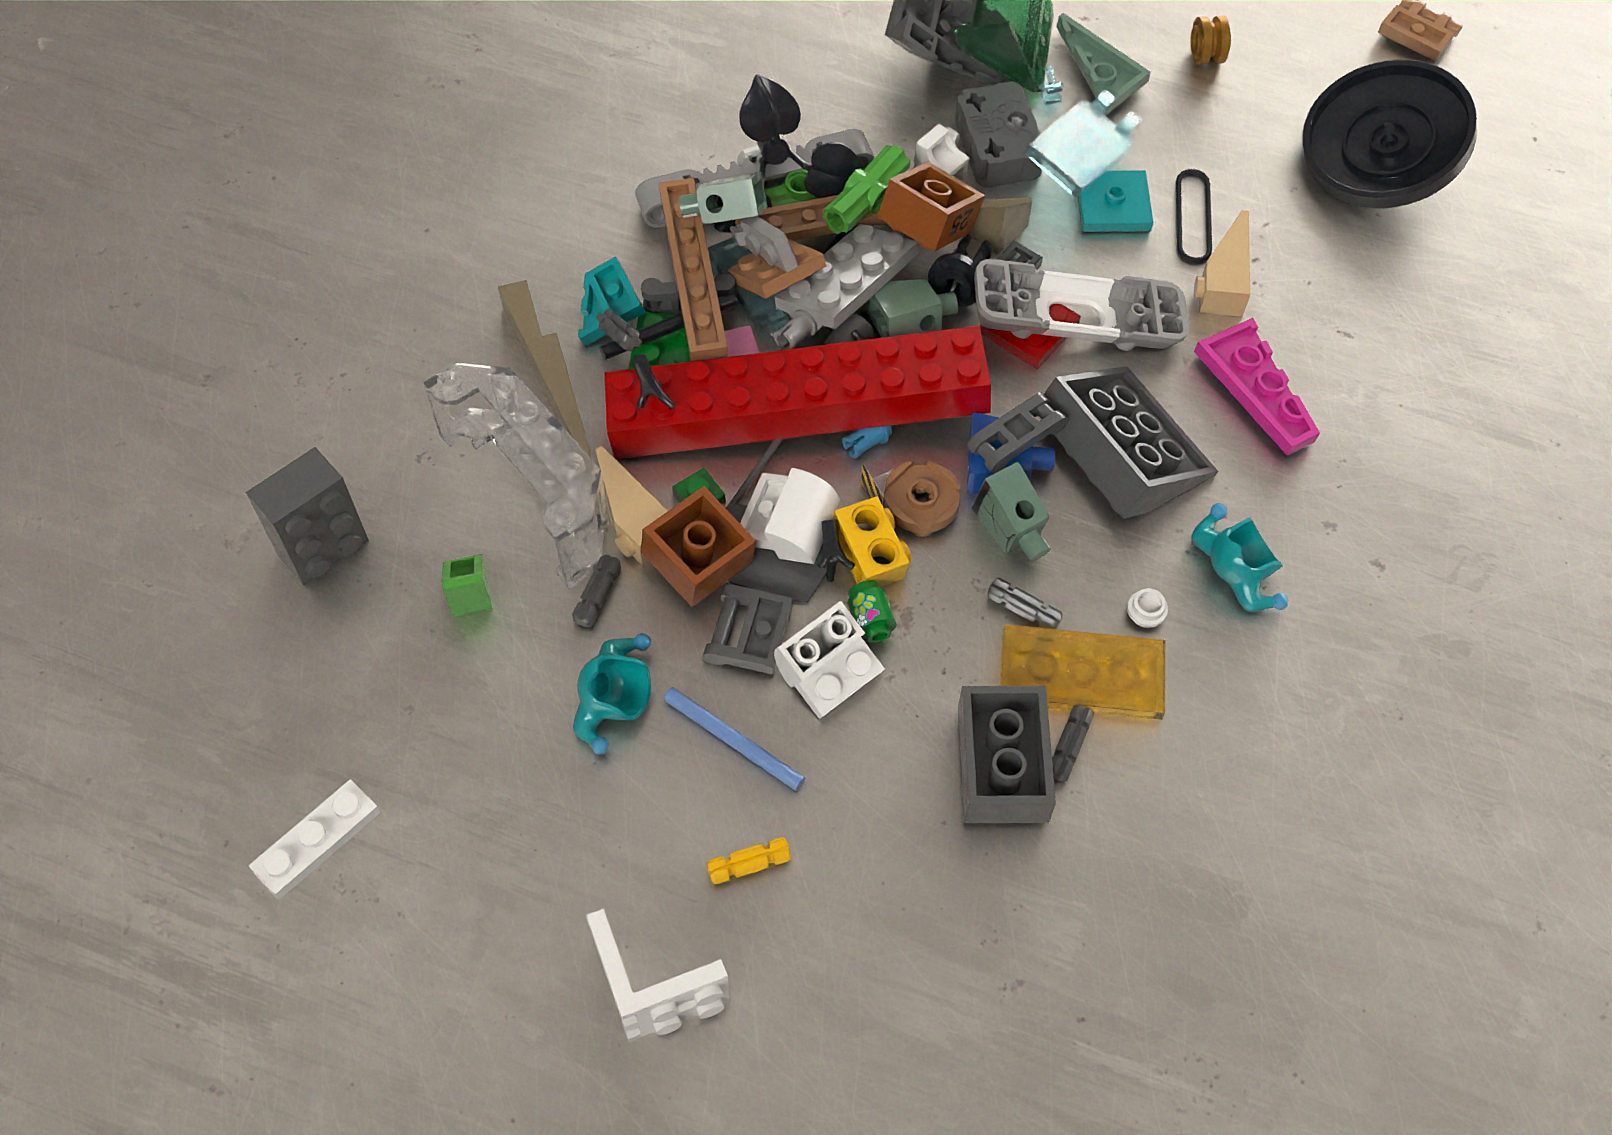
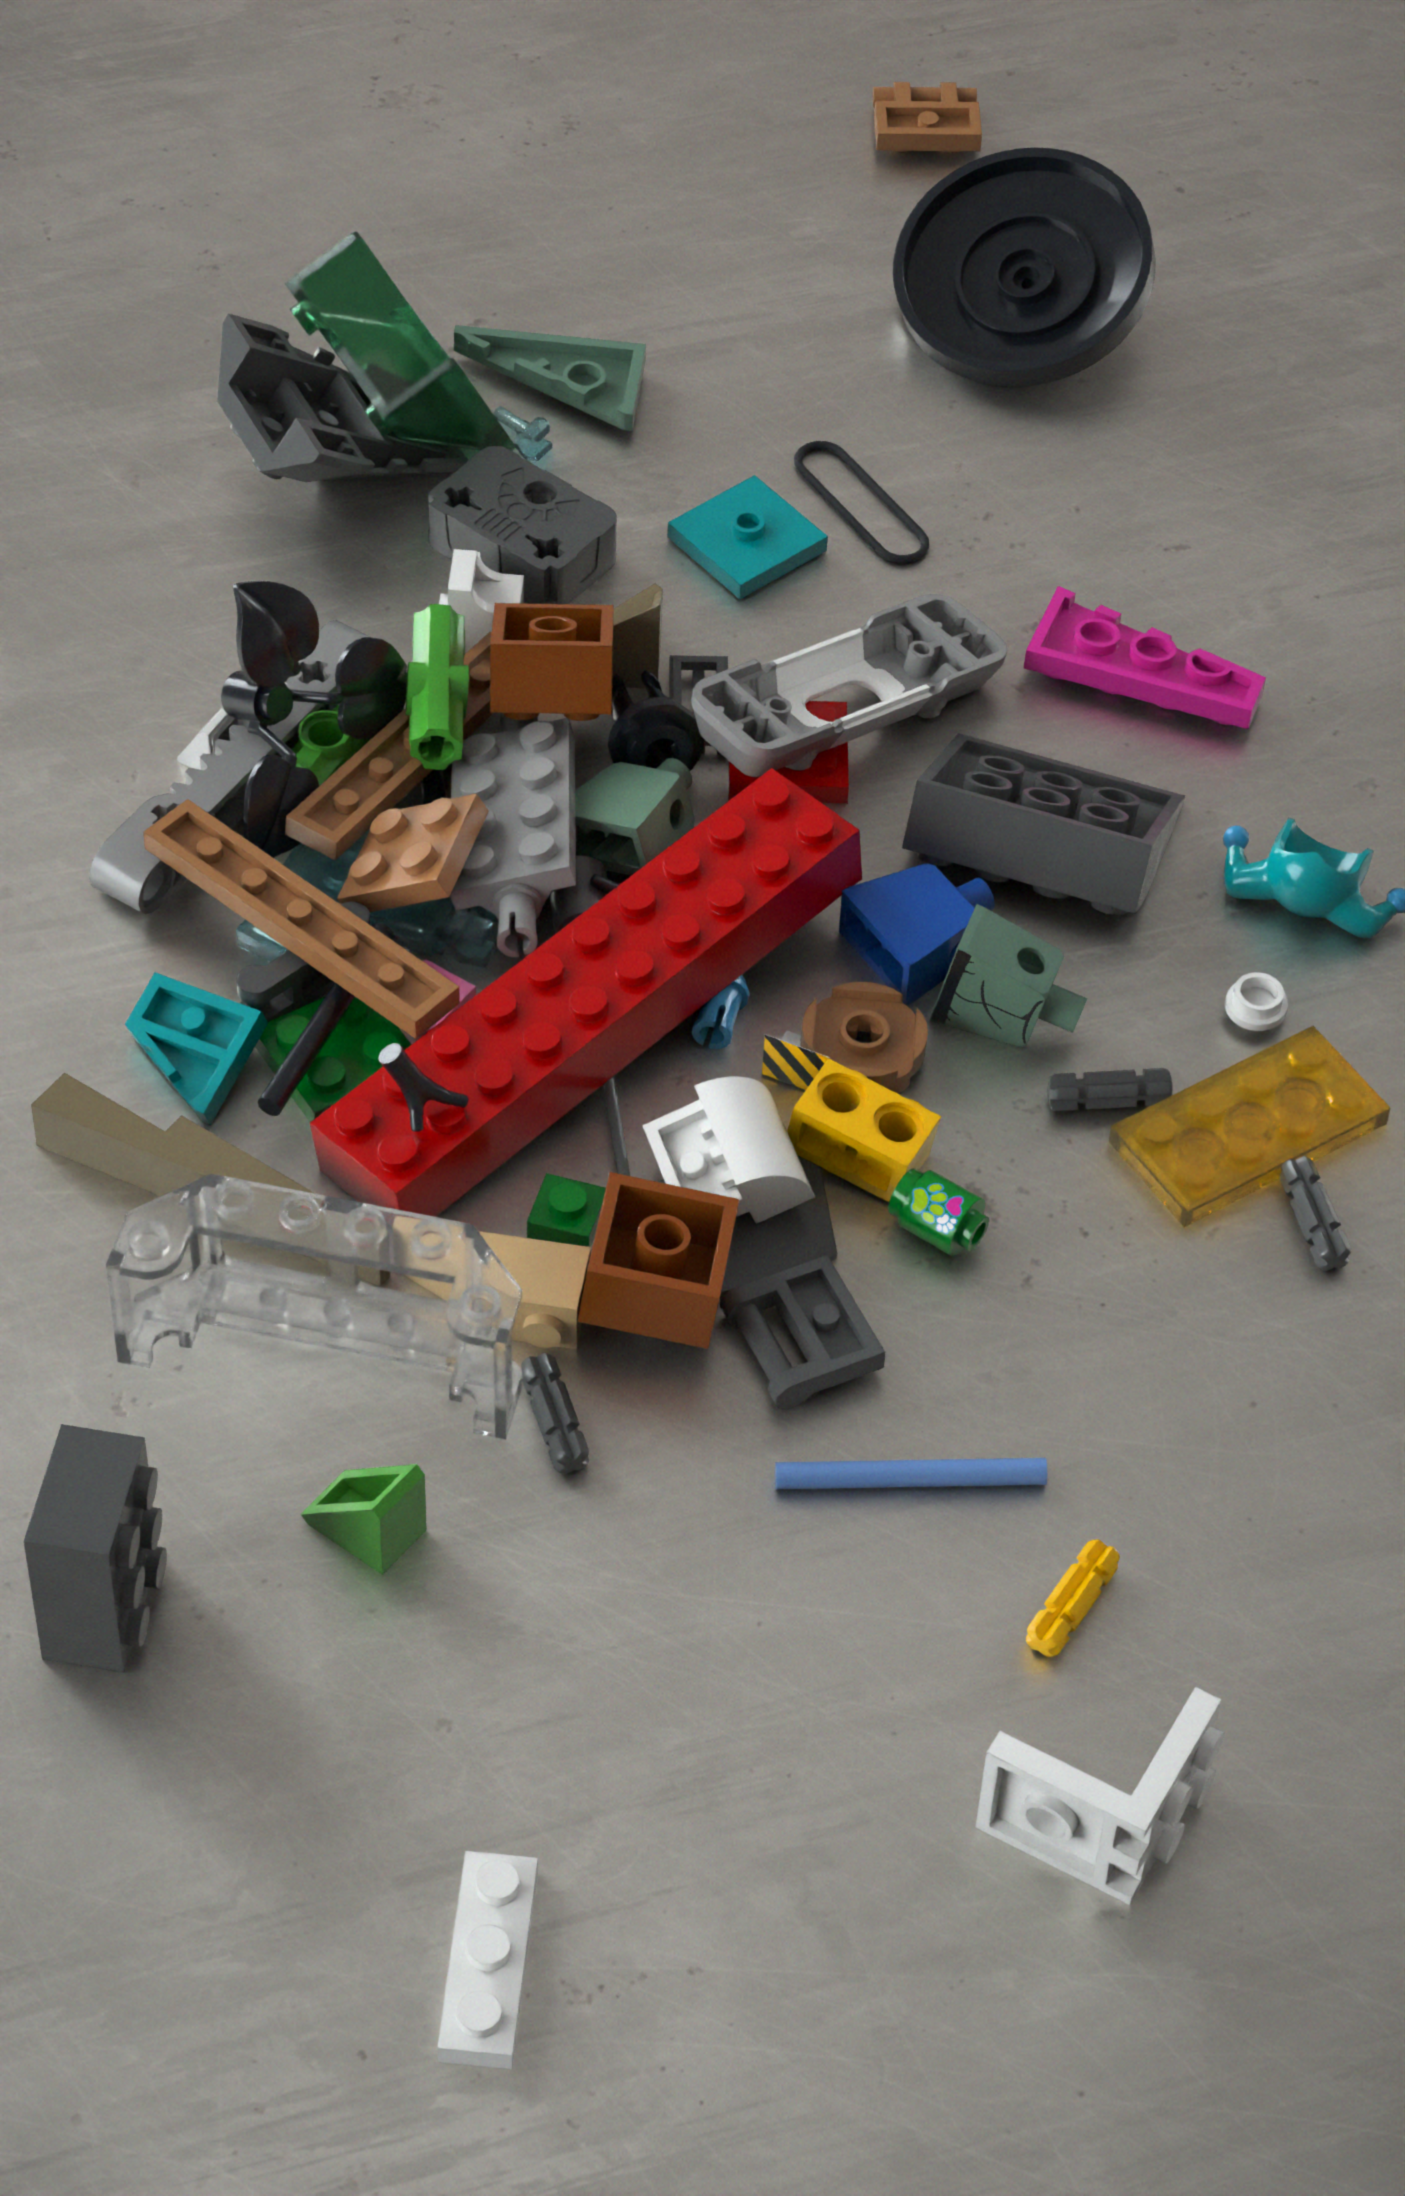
camera: 40 degrees left, 10 degrees down
teal piece [573,633,651,754] -> none
dark grey axle [596,309,642,352] -> none
torso [679,171,767,224] -> none
light grey hinge [730,216,799,273] -> none
white brick [774,601,885,719] -> none
black bar [817,520,855,582] -> none
dark grey brick [958,686,1056,823] -> none
dark grey plate [967,392,1068,474] -> none
clear light blue tile [1024,90,1141,198] -> none
pearl gold wheel [1190,15,1231,65] -> none
tan slope [1194,210,1251,317] -> none

